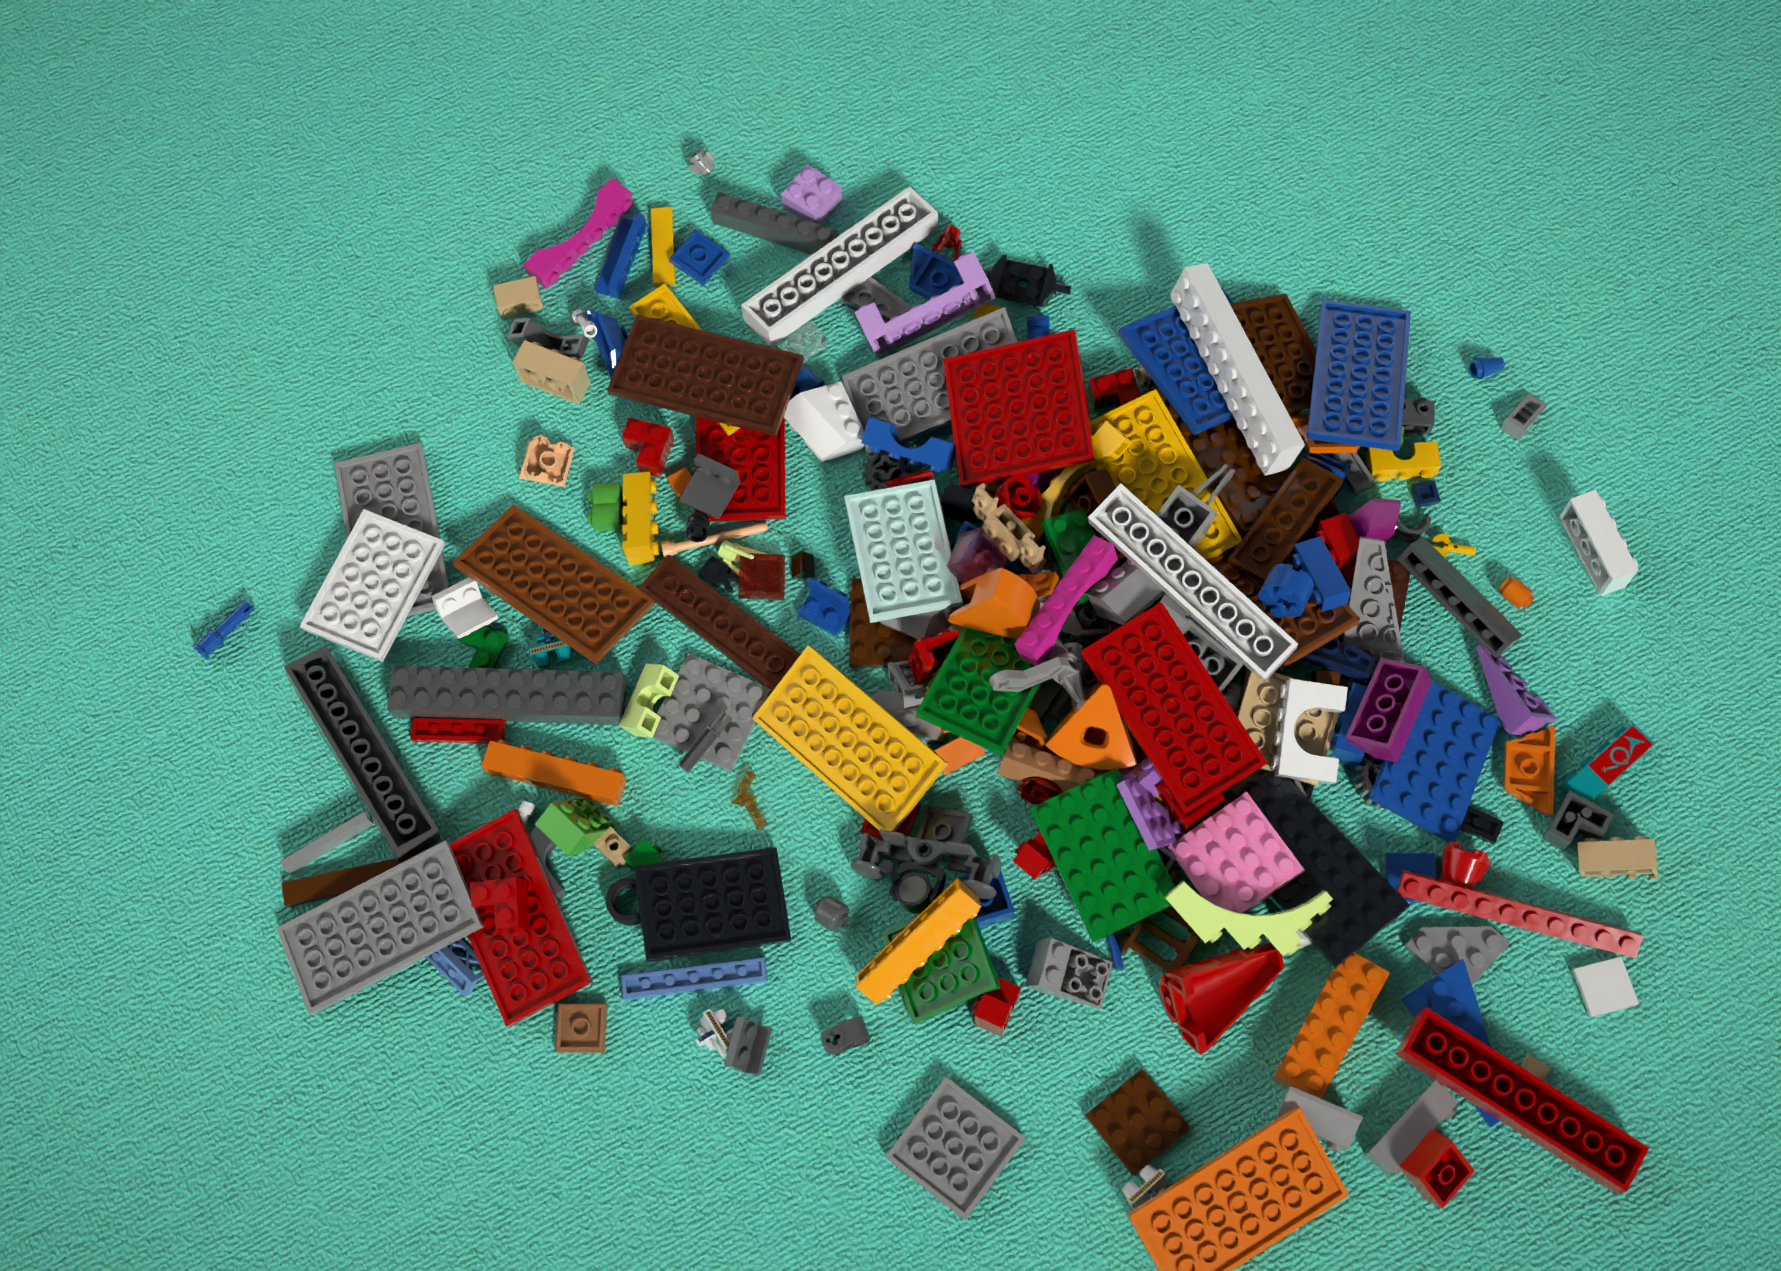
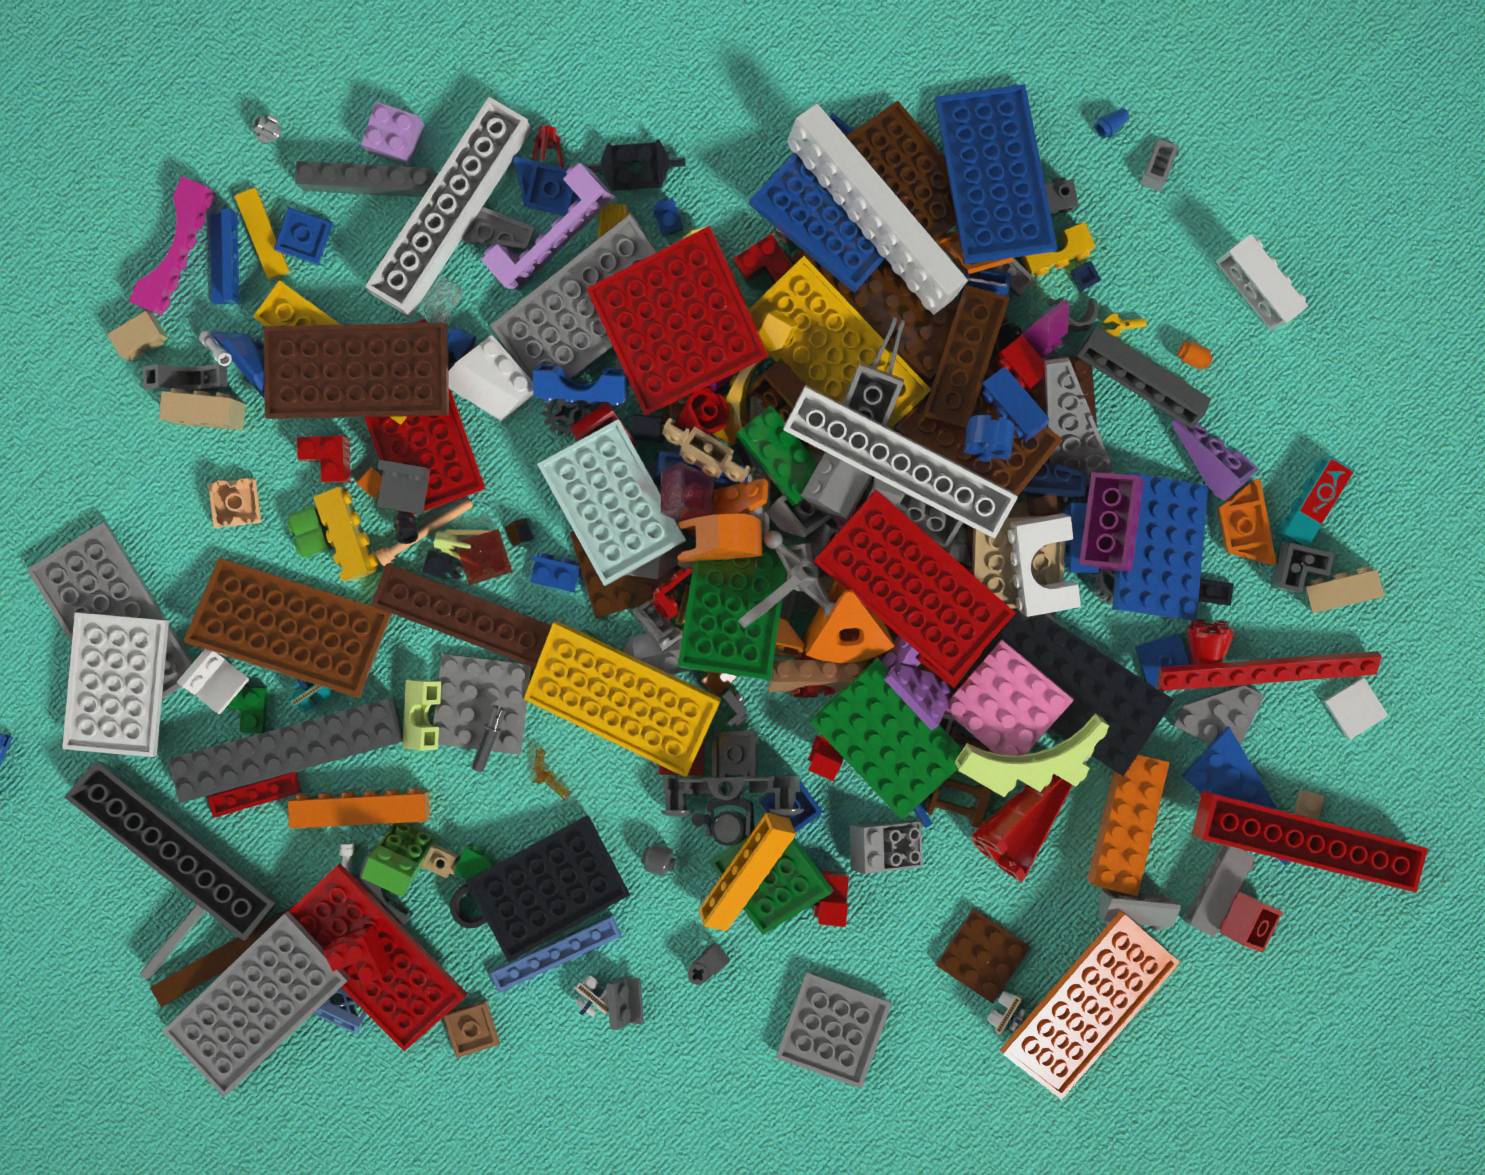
camera: 25 degrees left, 20 degrees up
dark pink arch [1015,535,1118,666] -> none
none -> dark grey bracket [723,688,748,726]

